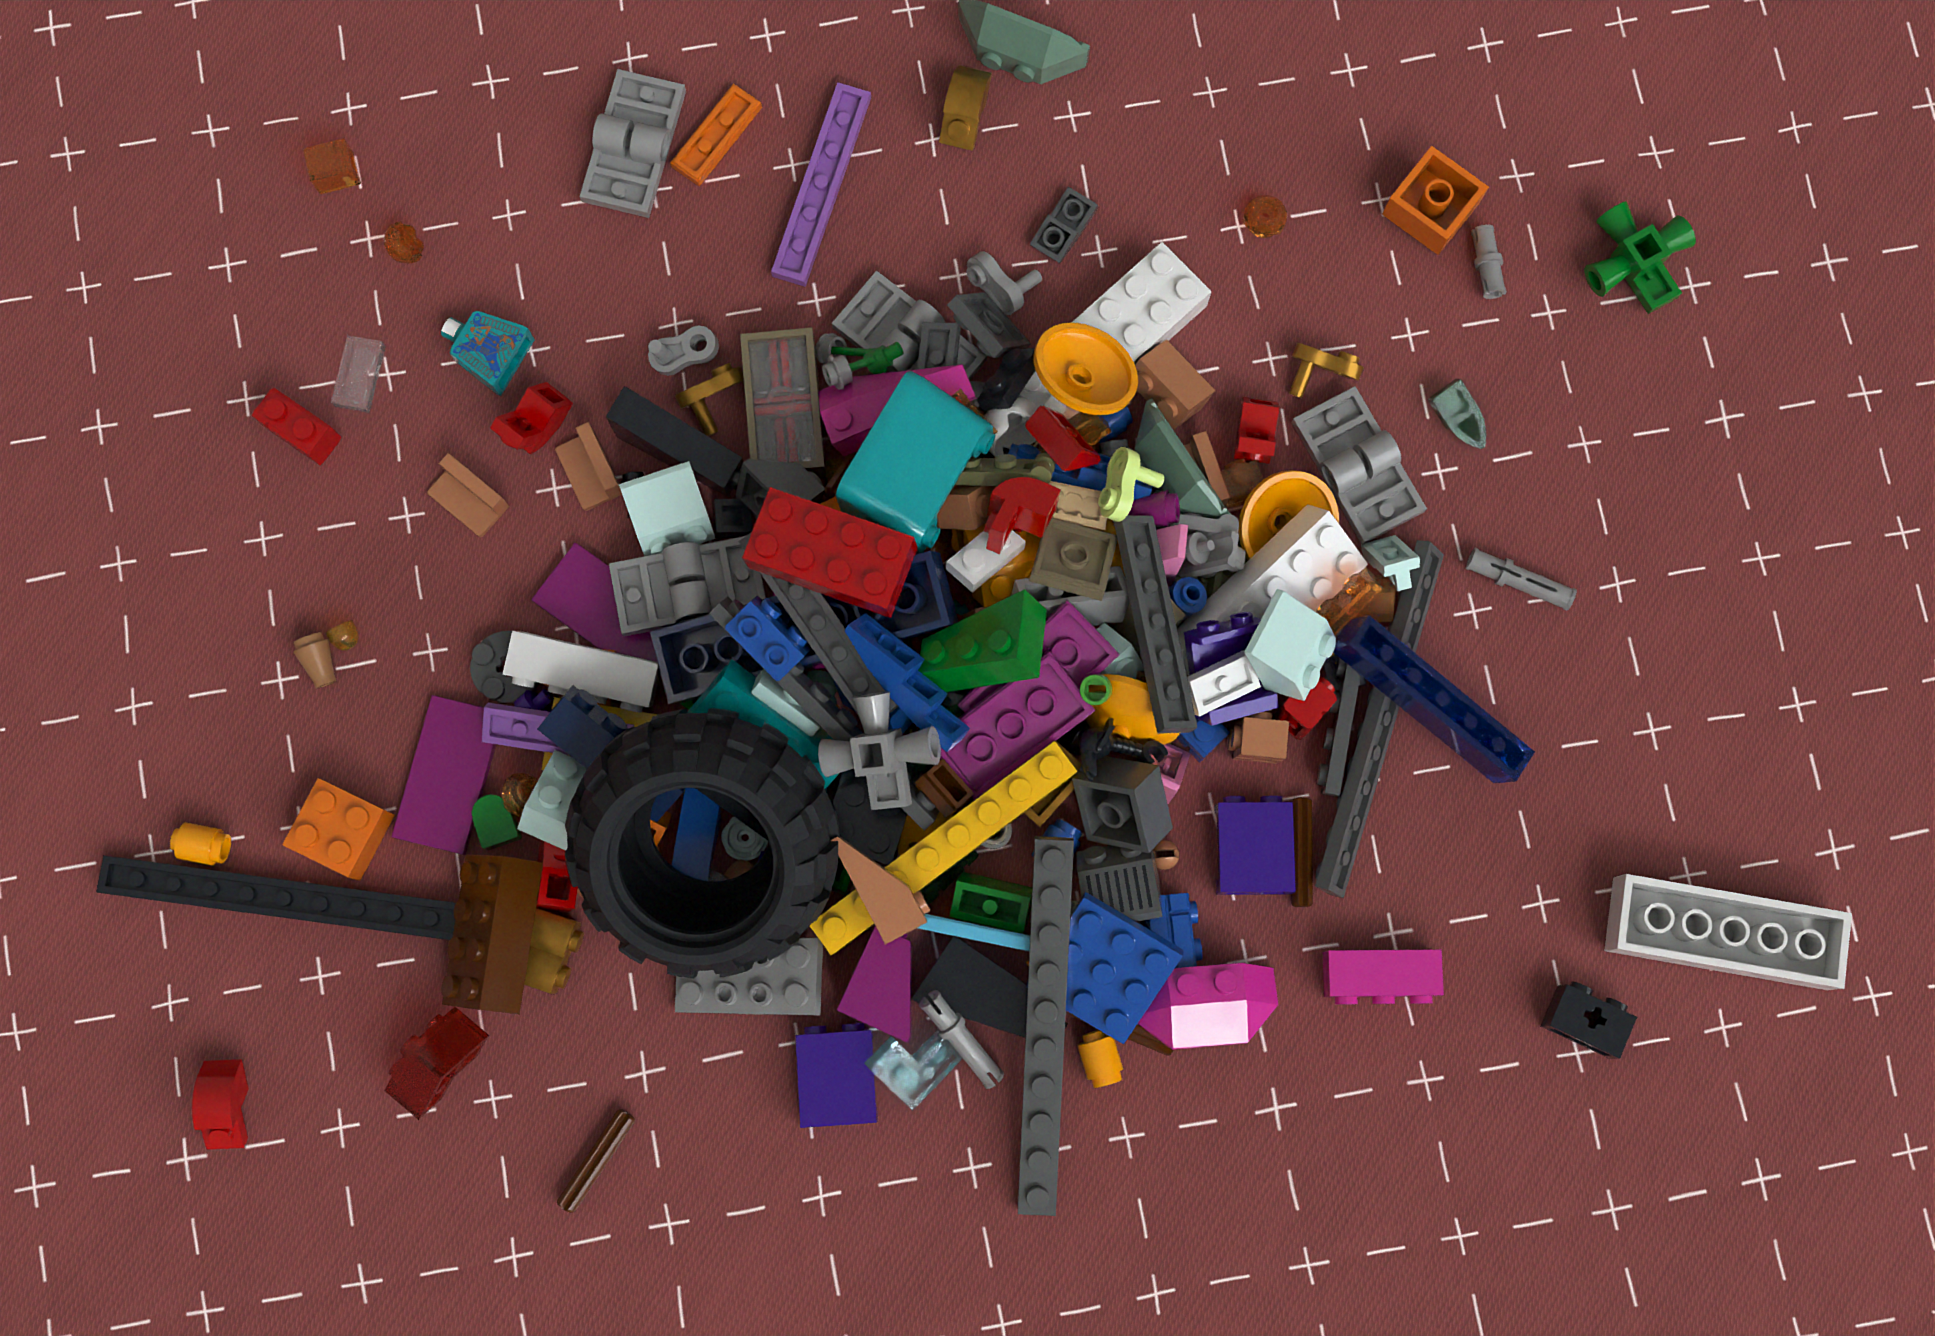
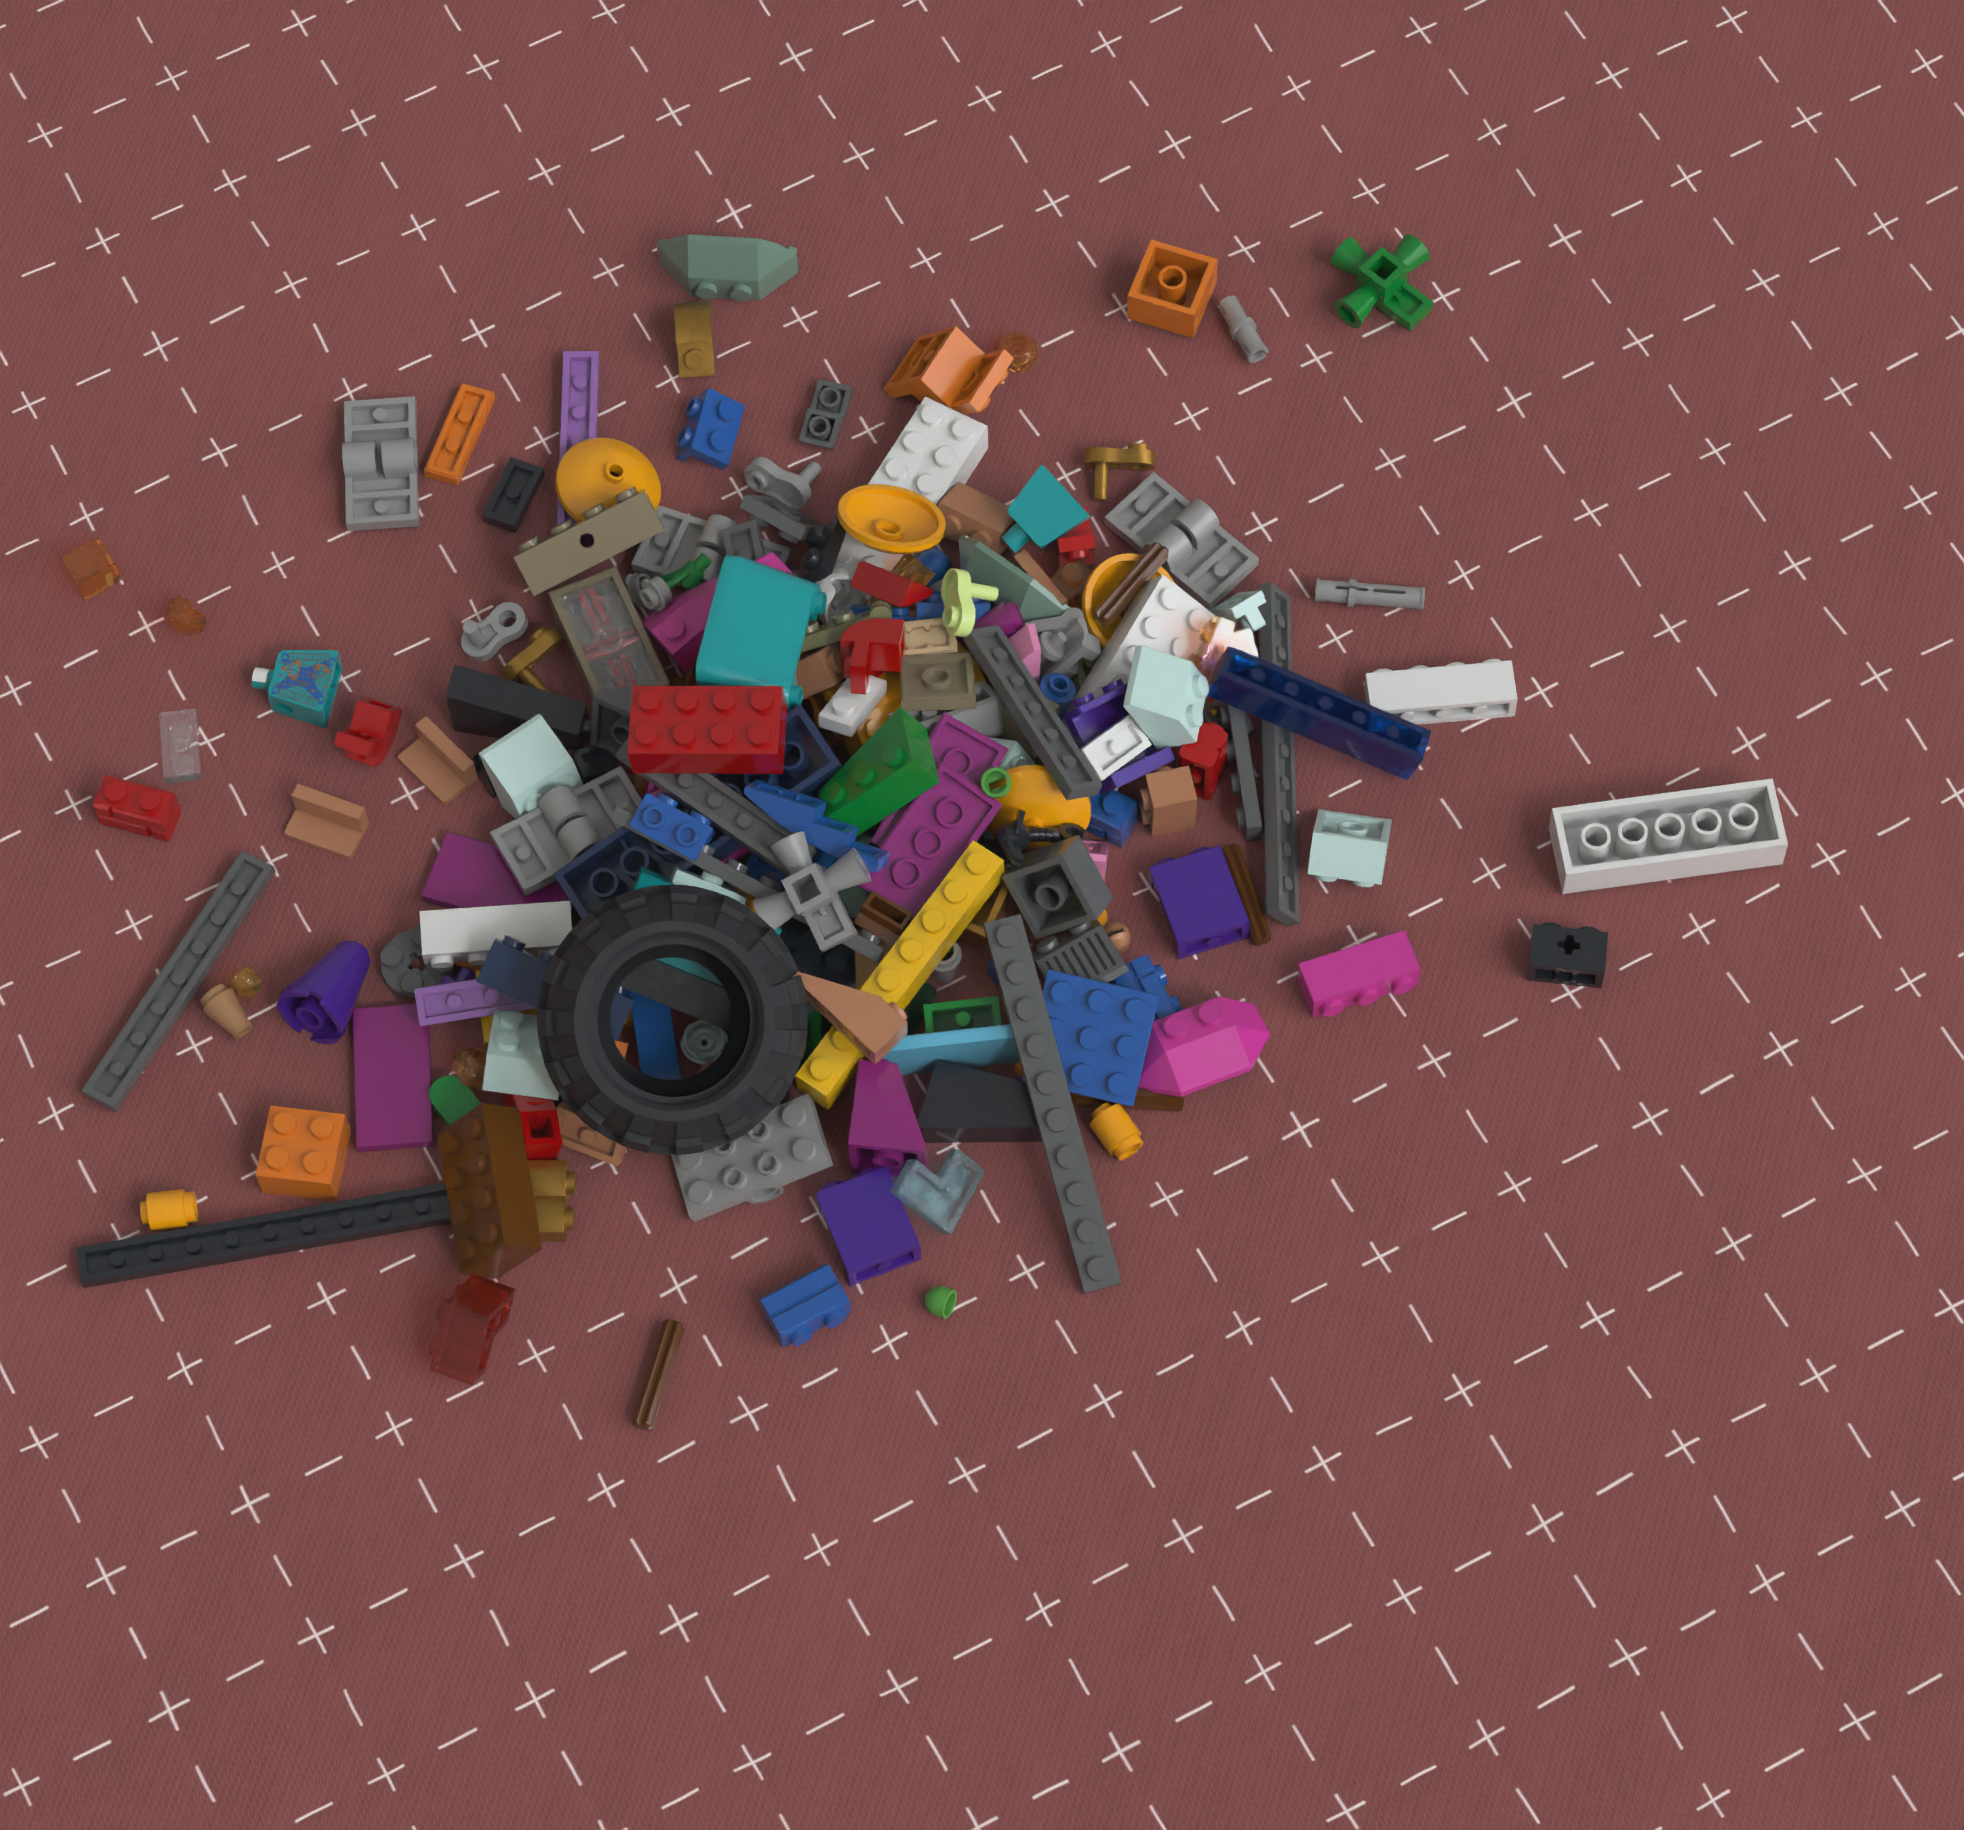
camera: 15 degrees left, 15 degrees down
red brick [192,1059,249,1150] -> none
light grey pin [919,990,1004,1089] -> none
clear green plate [1427,379,1486,449] -> none
none -> dark grey plate [81,851,276,1113]
none -> dark purple cone [277,941,371,1044]
none -> black plate [482,457,545,533]
none -> dark tan brick [514,486,664,596]
none -> light orange dish [555,437,661,523]
none -> blue bracket [676,388,745,470]
none -> blue brick [759,1263,851,1348]
none -> orange bracket [883,326,1014,415]
none -> bright green hinge [925,1286,957,1319]
none -> teal torso [1001,465,1091,553]
none -> reddish brown axle [1093,542,1169,627]
none -> light aqua slope [1307,809,1392,887]
none -> white brick [1364,659,1518,729]

